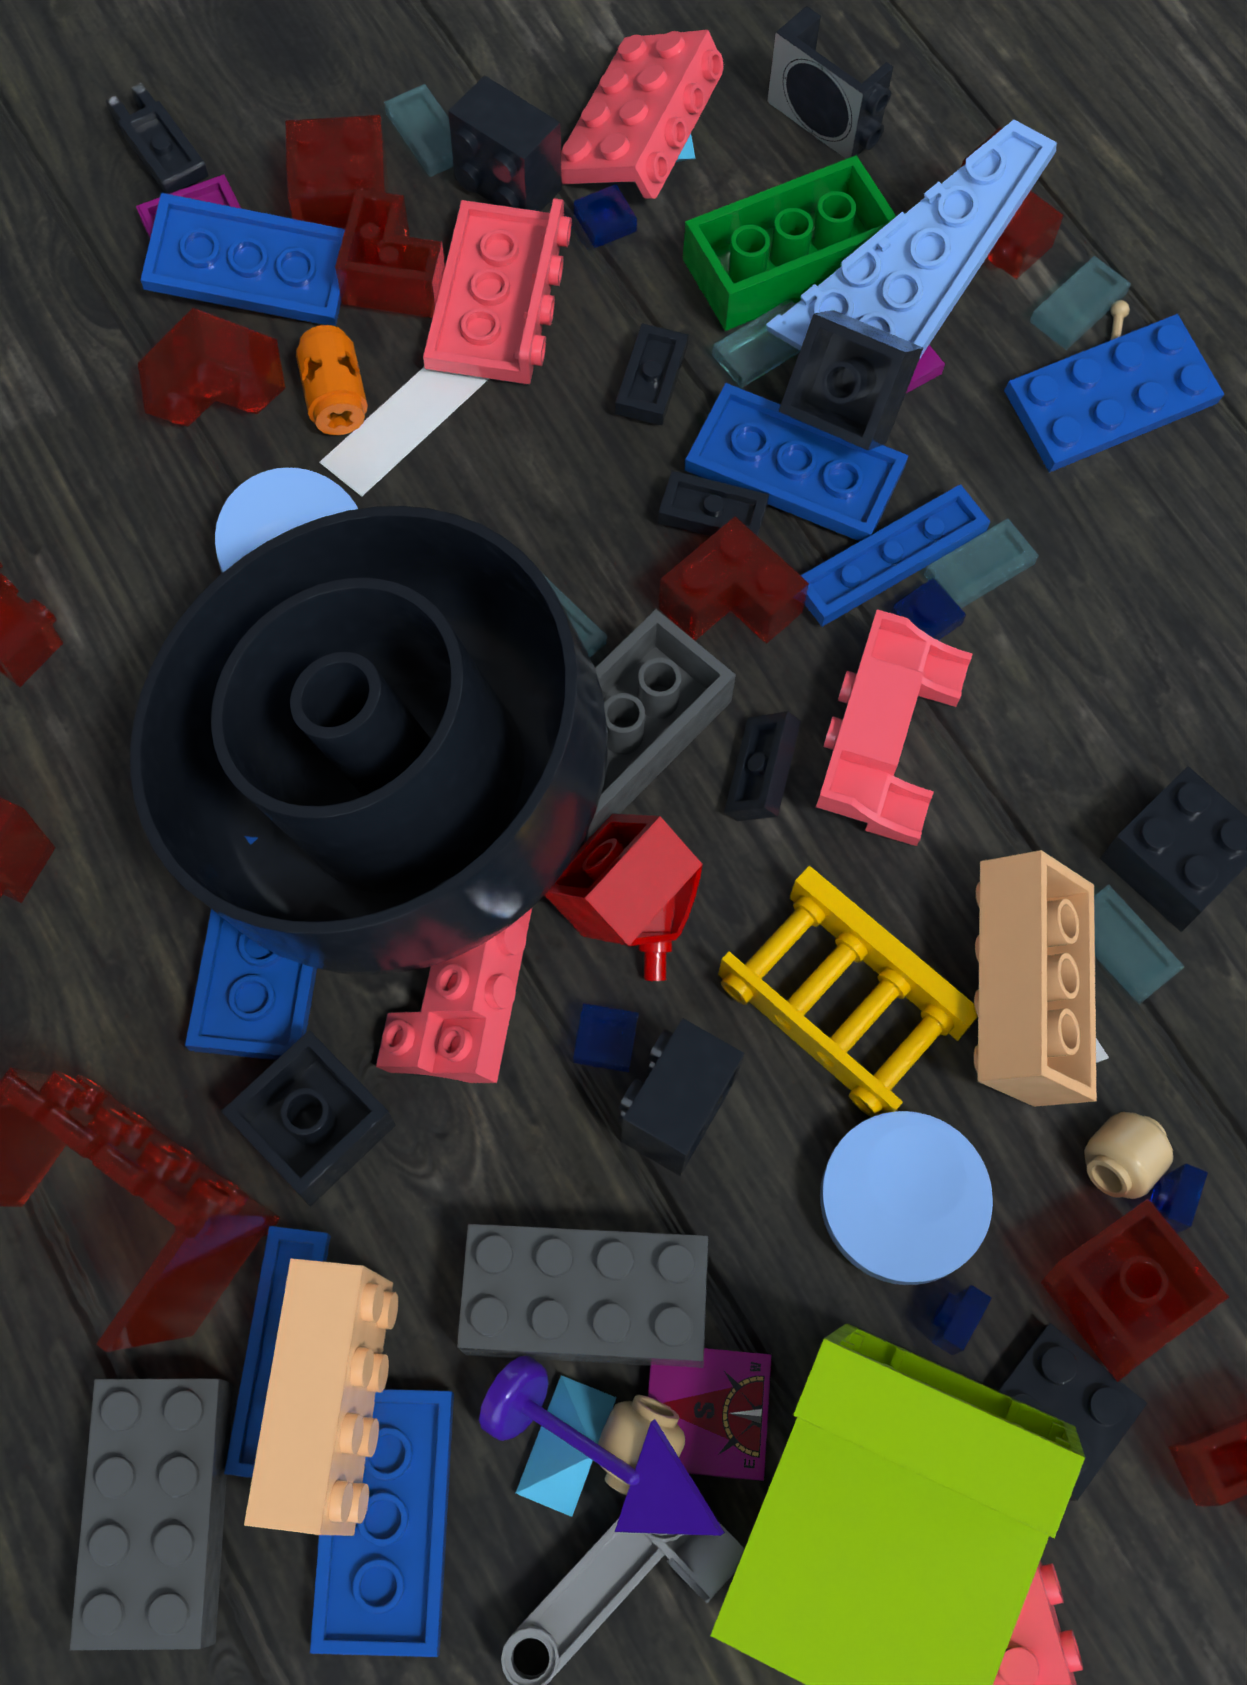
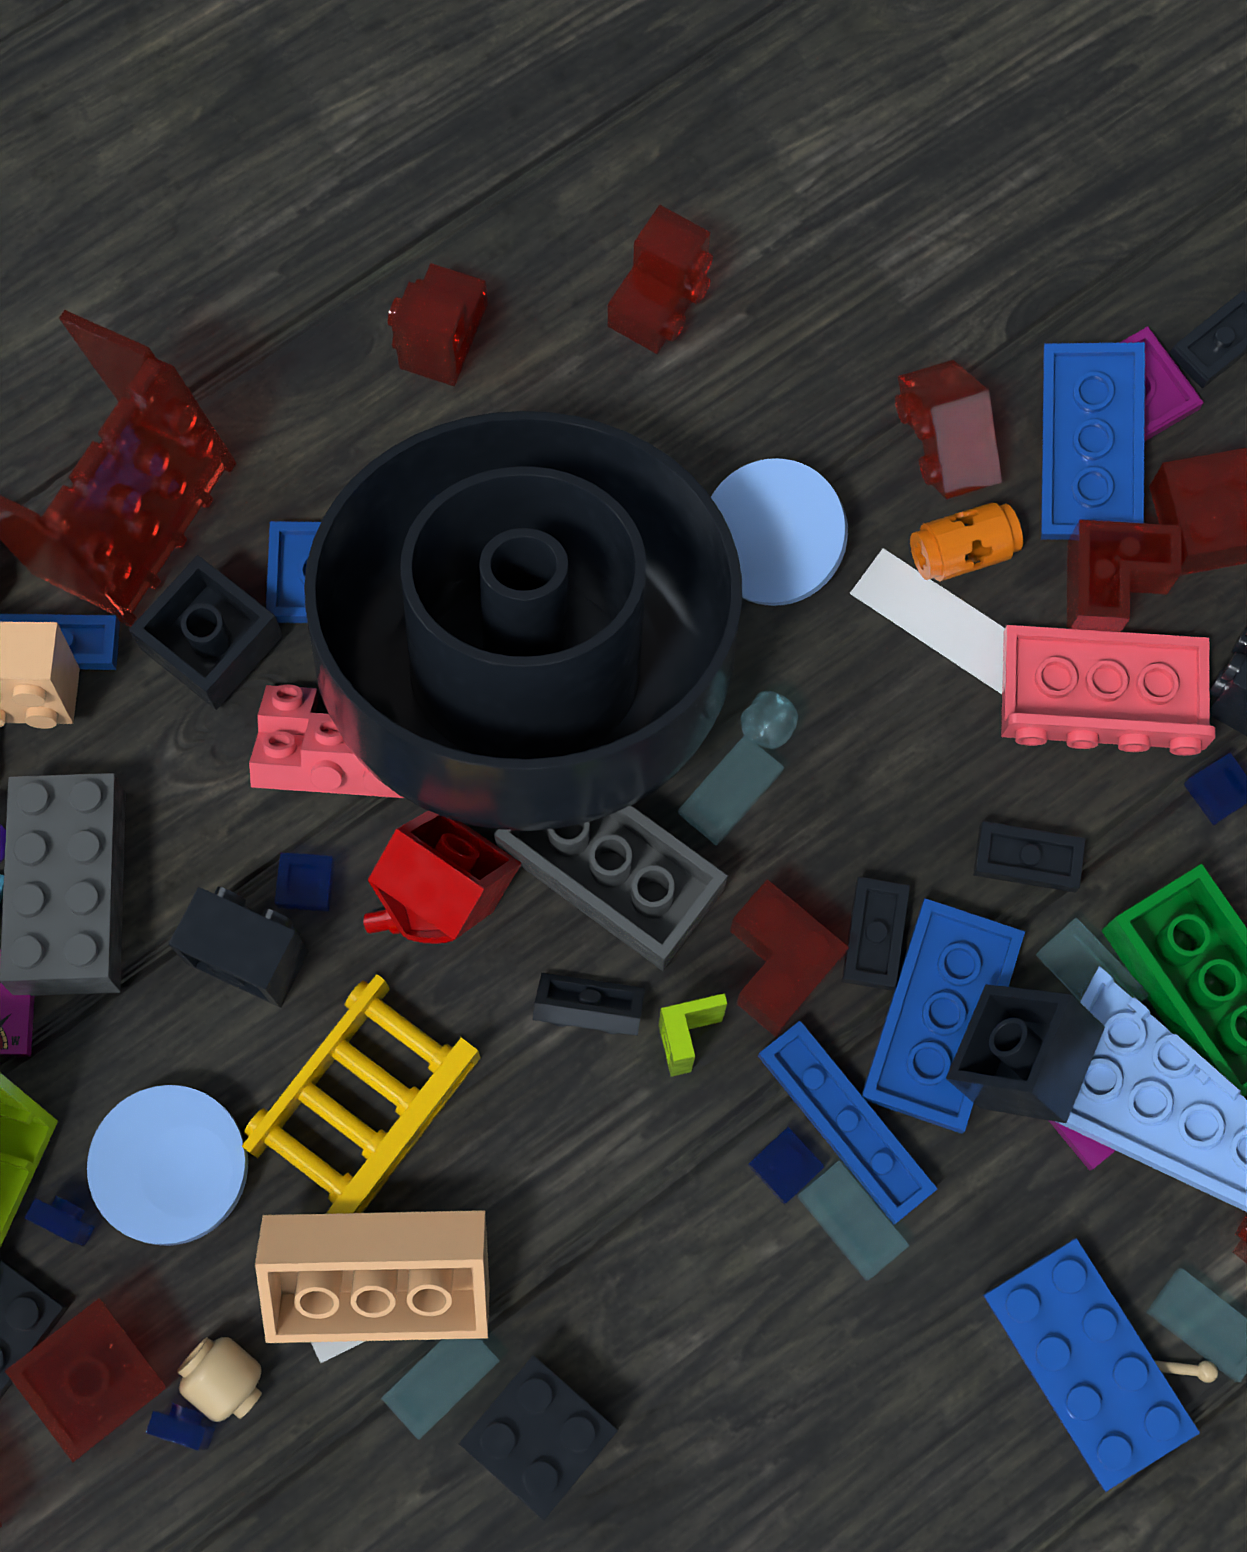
camera: 85 degrees right, 5 degrees up
coral bracket [816,609,973,846] -> none
none -> lime panel [659,993,727,1077]

